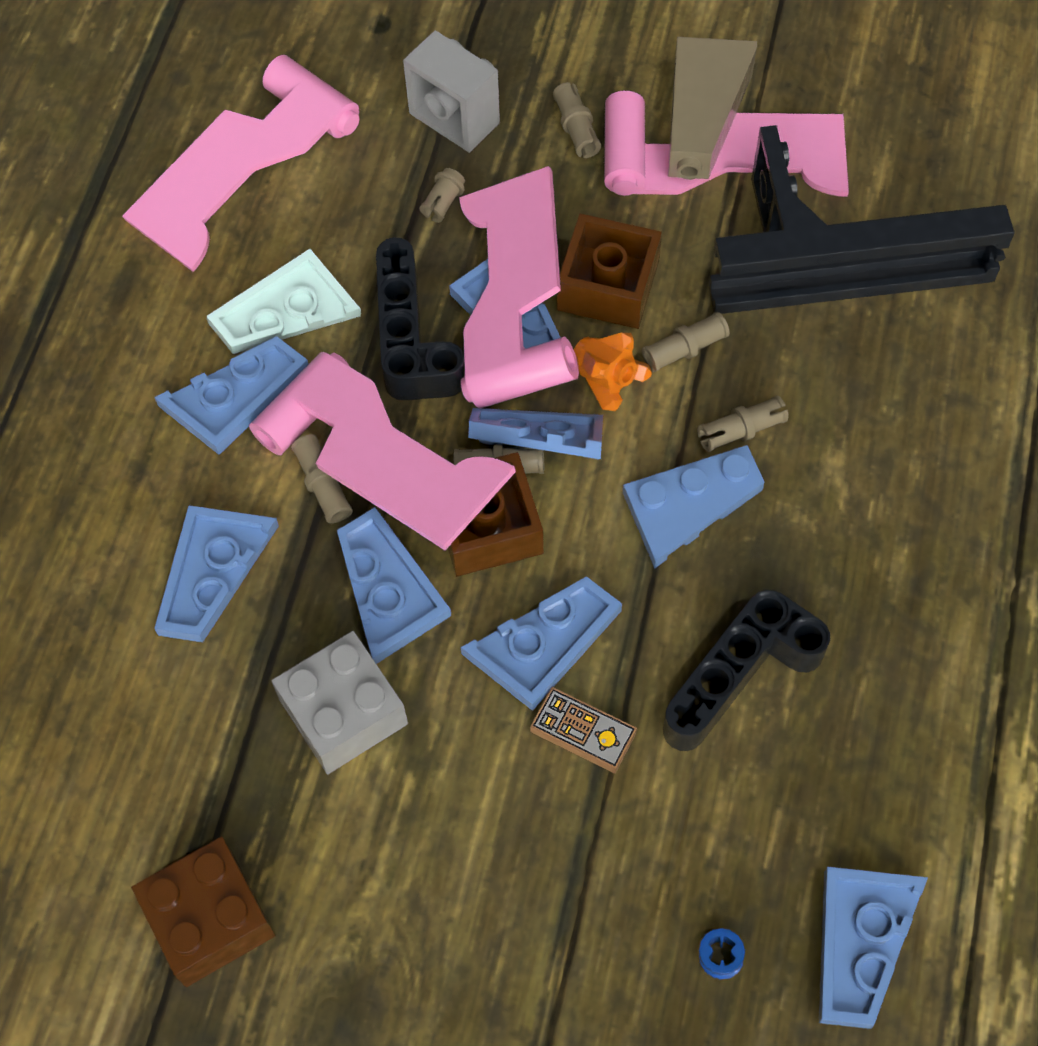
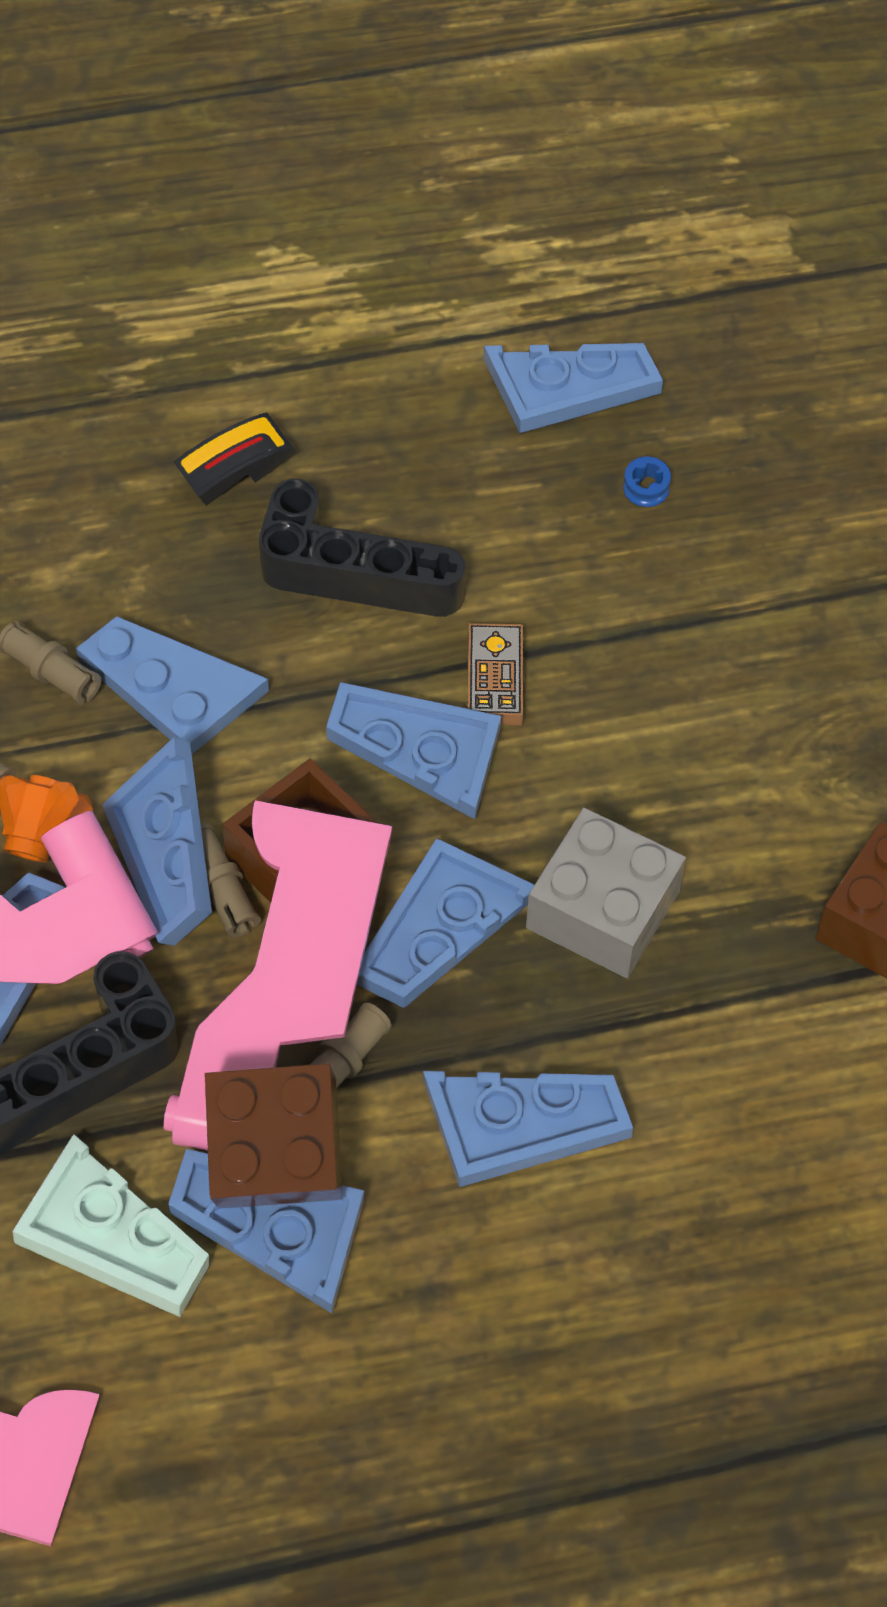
camera: 120 degrees left, 5 degrees down
none -> slope [173,412,296,506]
none -> reddish brown brick [205,1064,343,1209]

